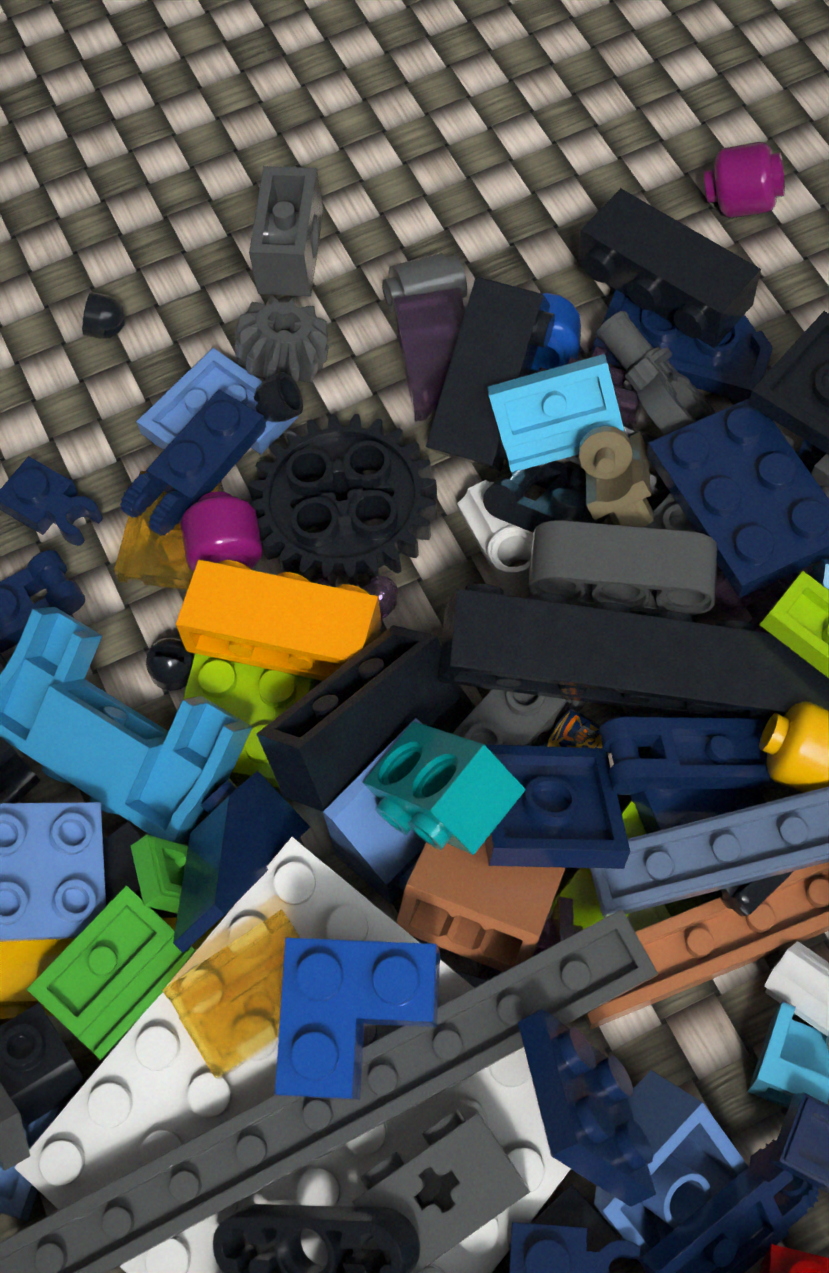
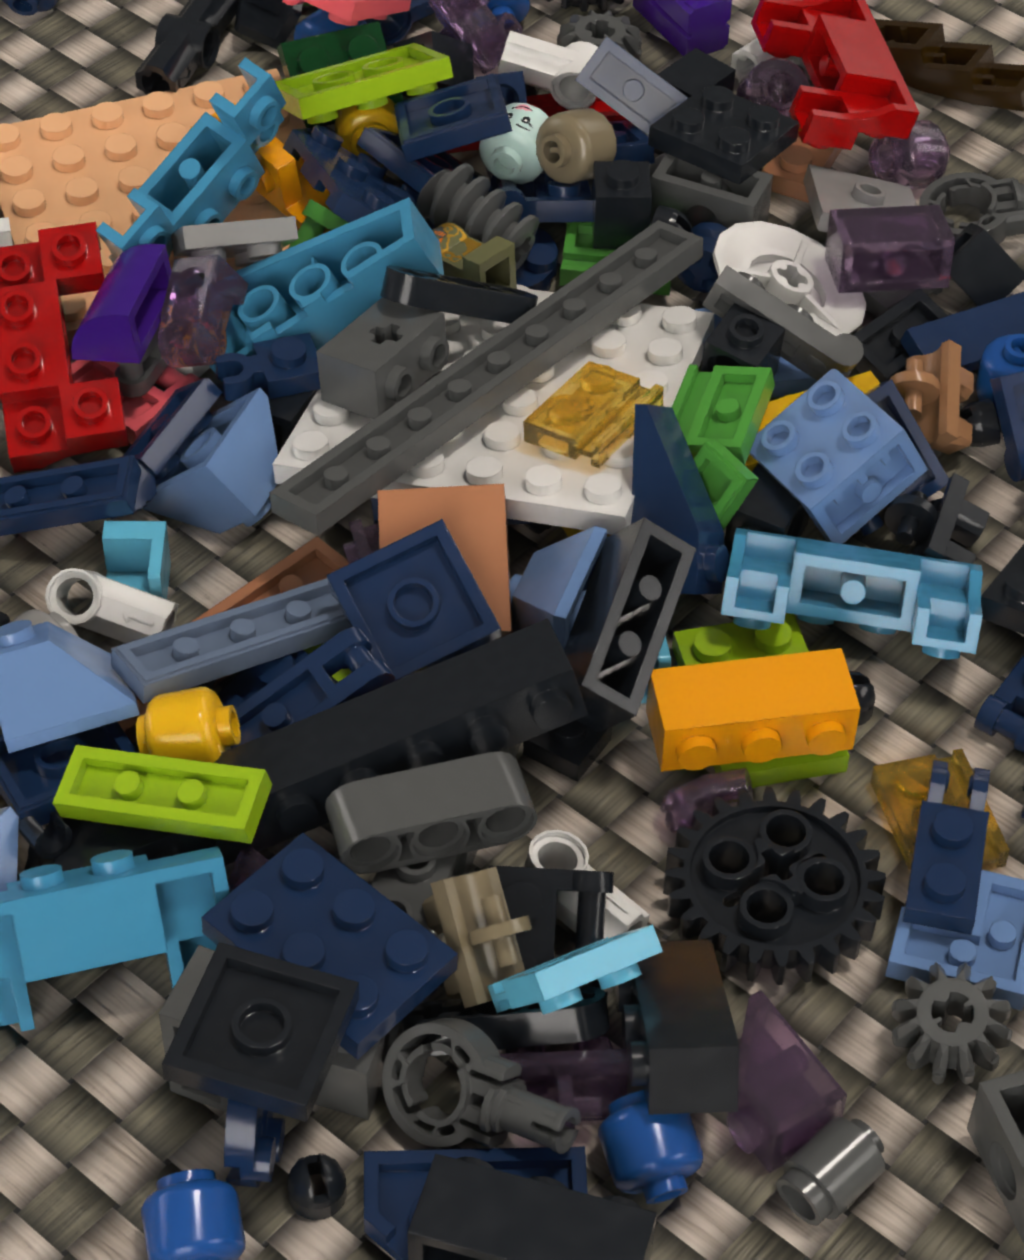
camera: 150 degrees right, 15 degrees down
magenta head [180,491,263,572] -> none
black hinge [254,372,303,423] -> none
blue brick [275,938,440,1100] -> none
teal brick [362,721,526,855] -> none
dark blue plate [518,1009,656,1207] -> none

